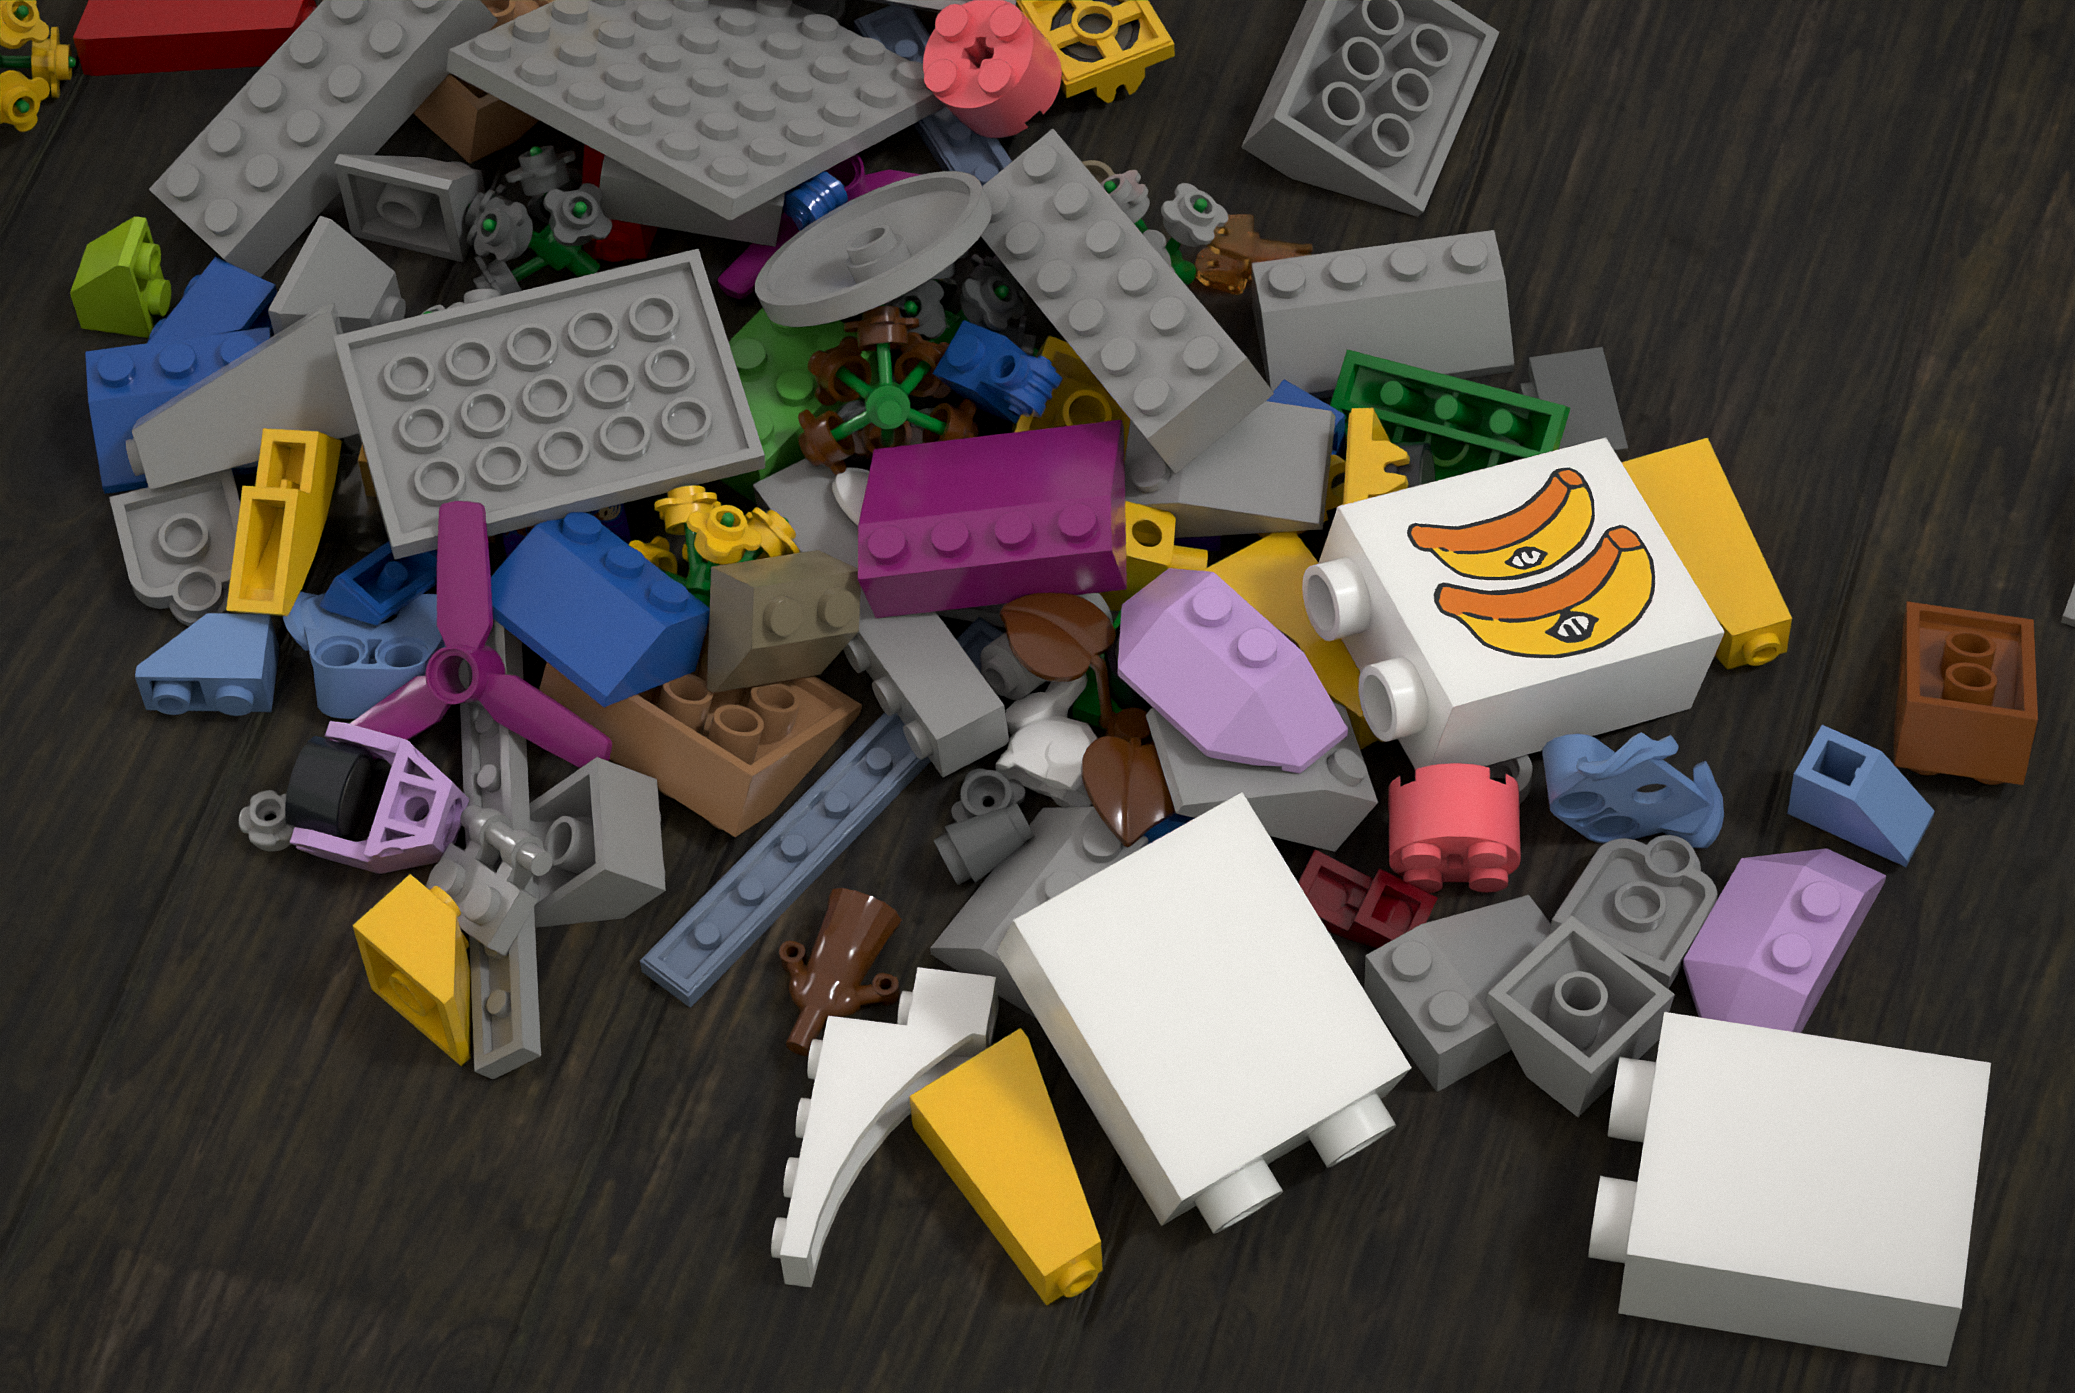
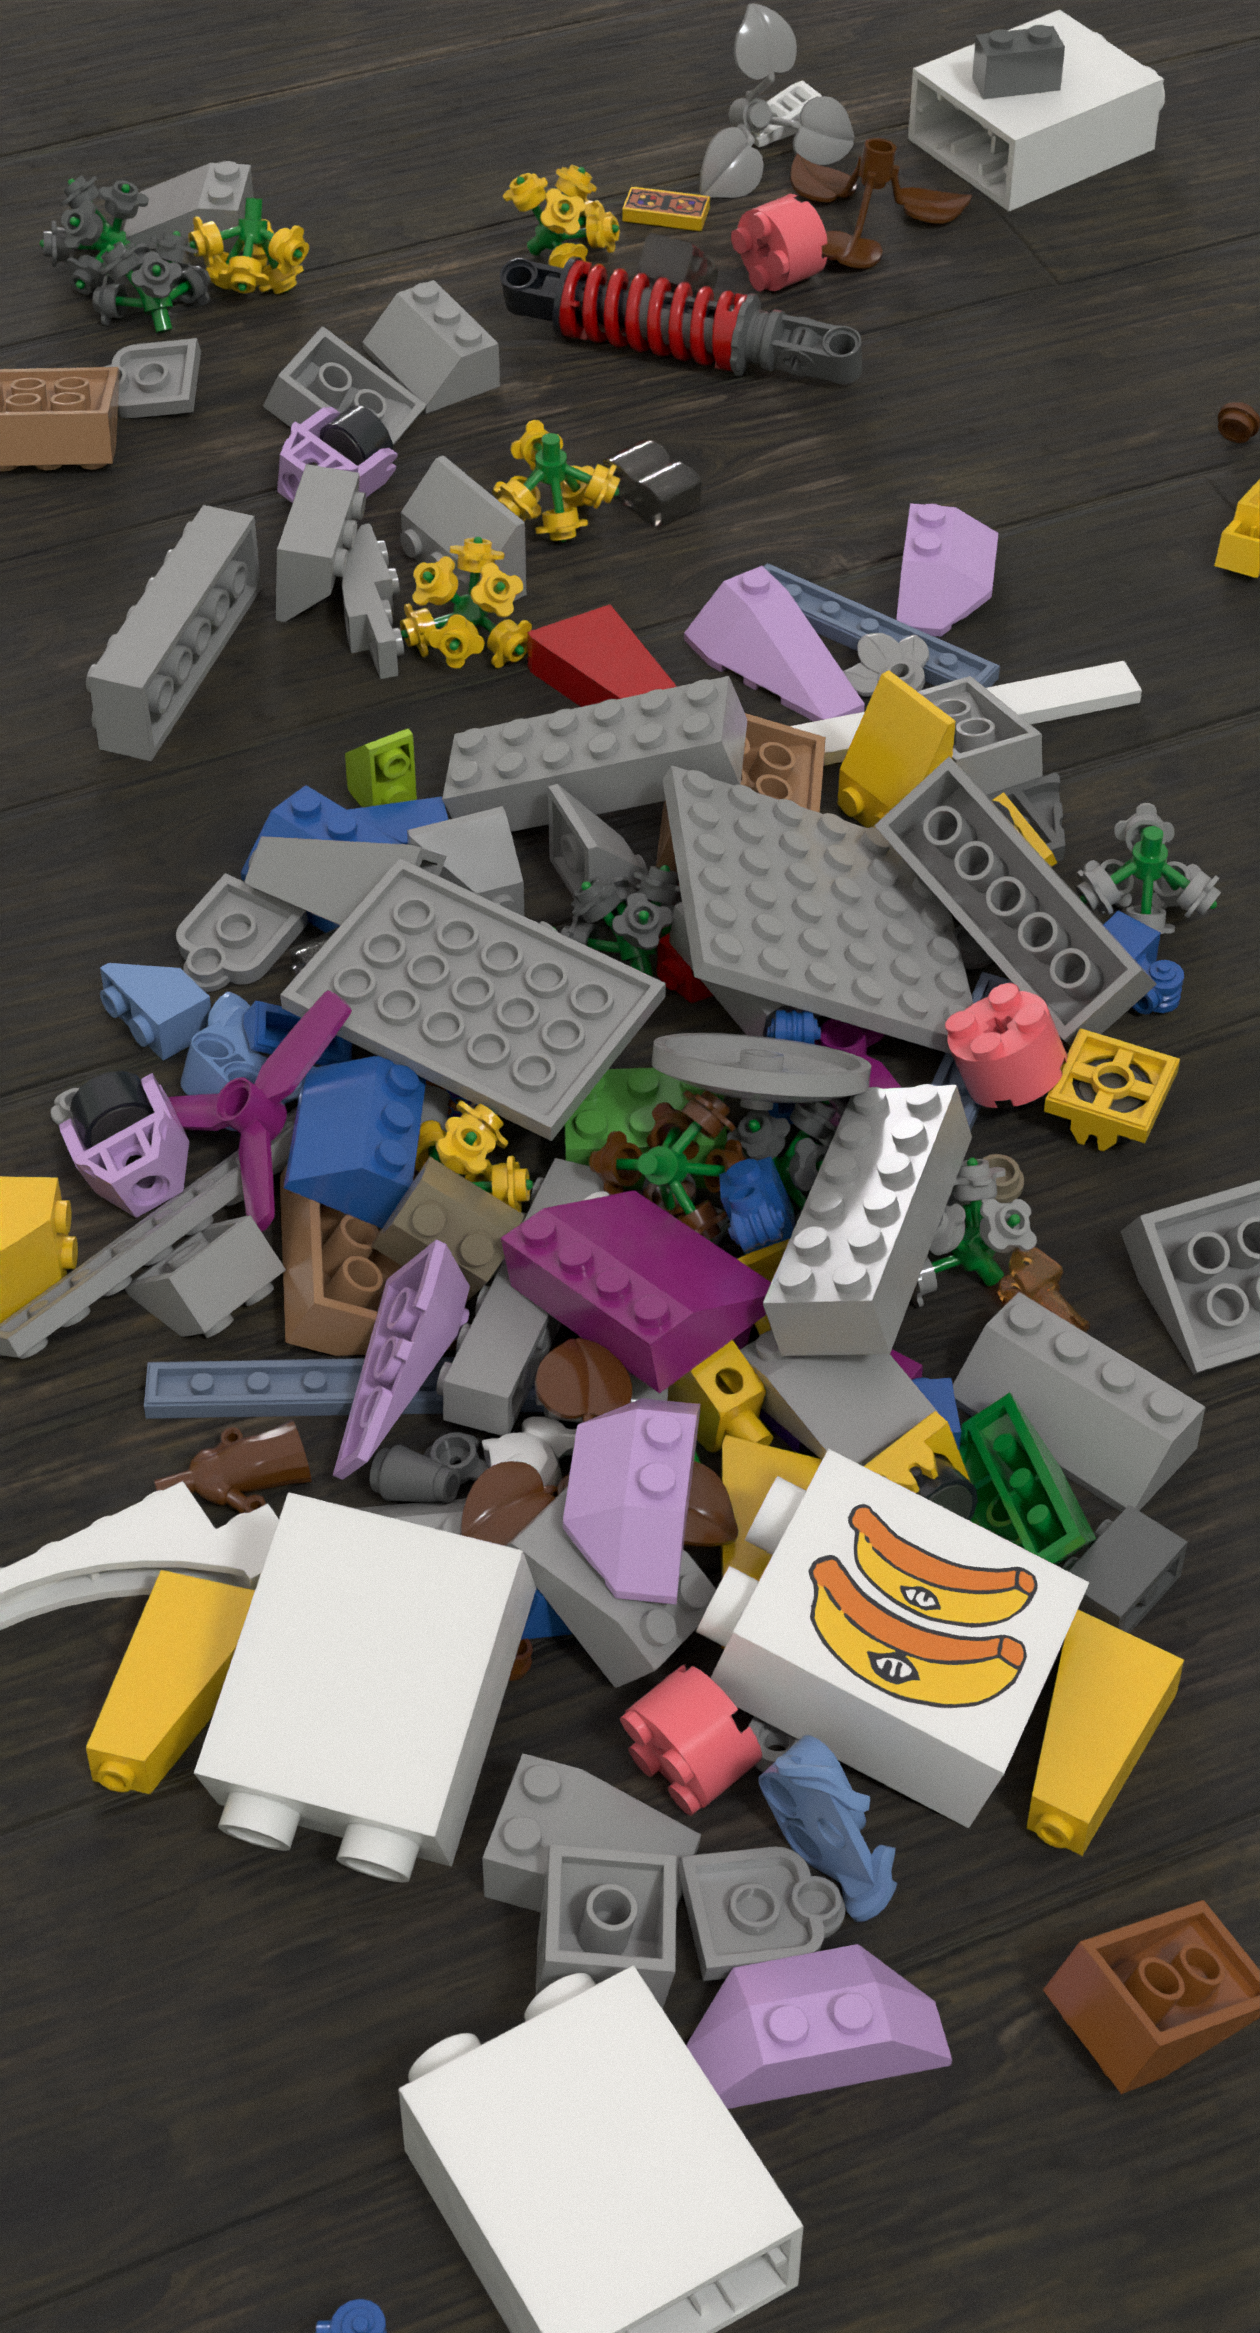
camera: 45 degrees right, 10 degrees down
yellow slope [226,428,342,616] -> none
light grey plate [425,804,553,956] -> none
dark red slope [1298,850,1438,948] -> none
medium blue slope [1787,725,1935,867] -> none
none -> lavender wedge [333,1240,470,1480]

